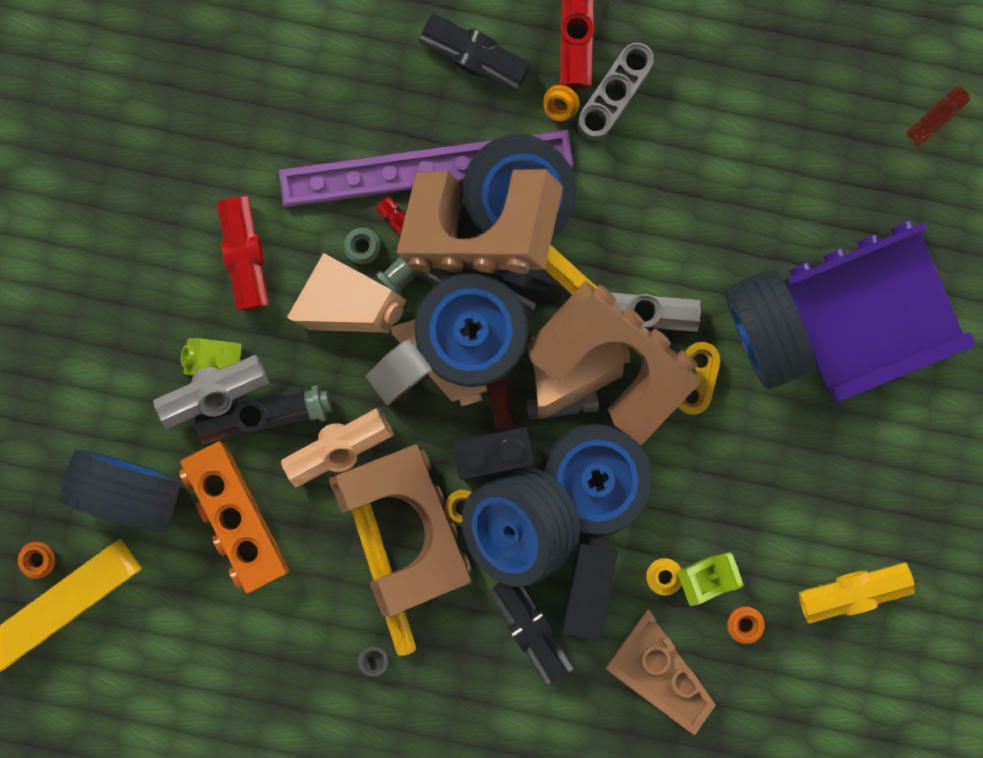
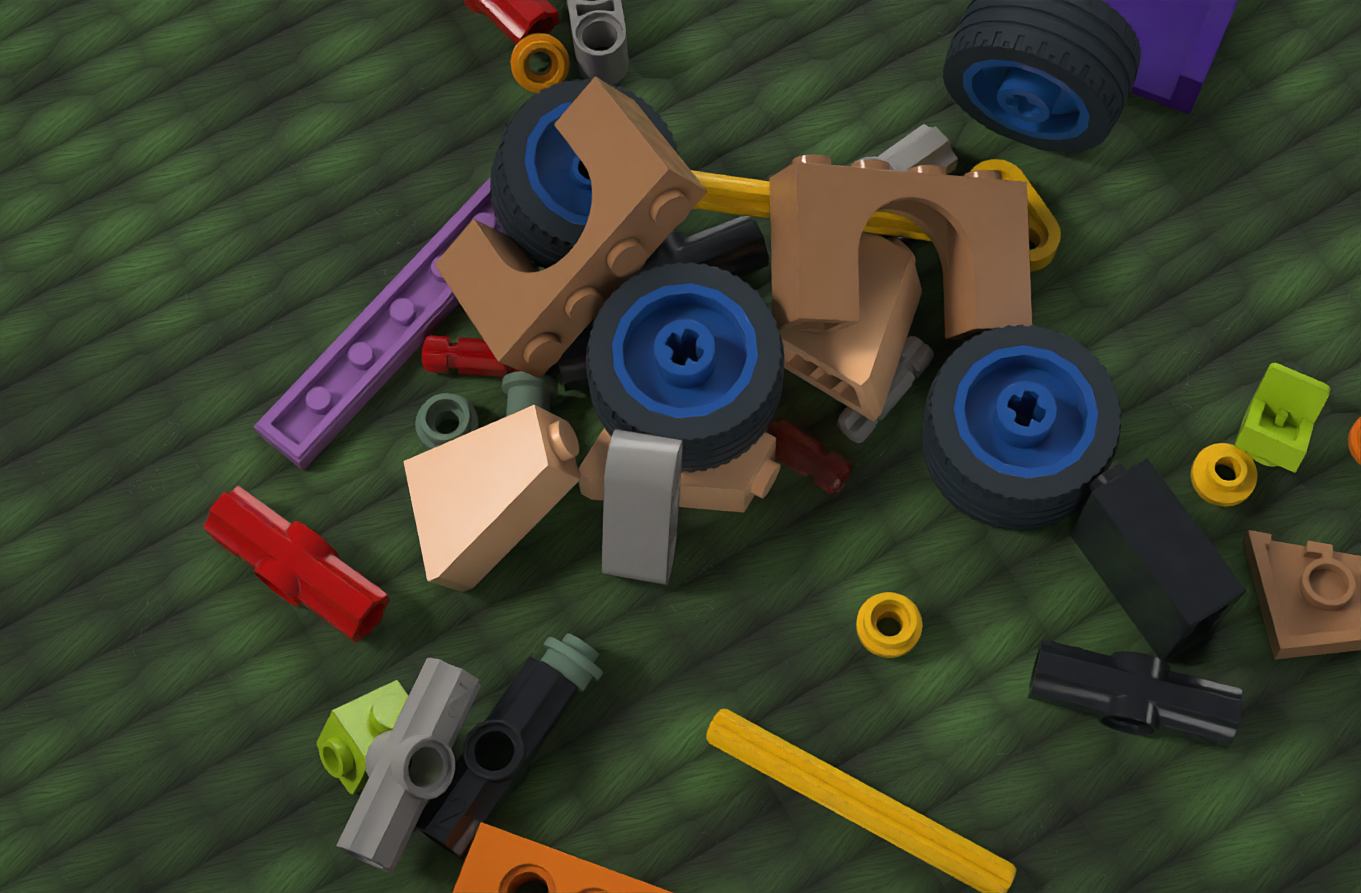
camera: 40 degrees left, 20 degrees down
light nougat piece [281,408,394,488] -> none
medium nougat arch [329,444,471,617] -> none
black piece [419,13,531,93] -> none
black brick [452,427,534,480] -> none
black wheel [461,466,580,587] -> none

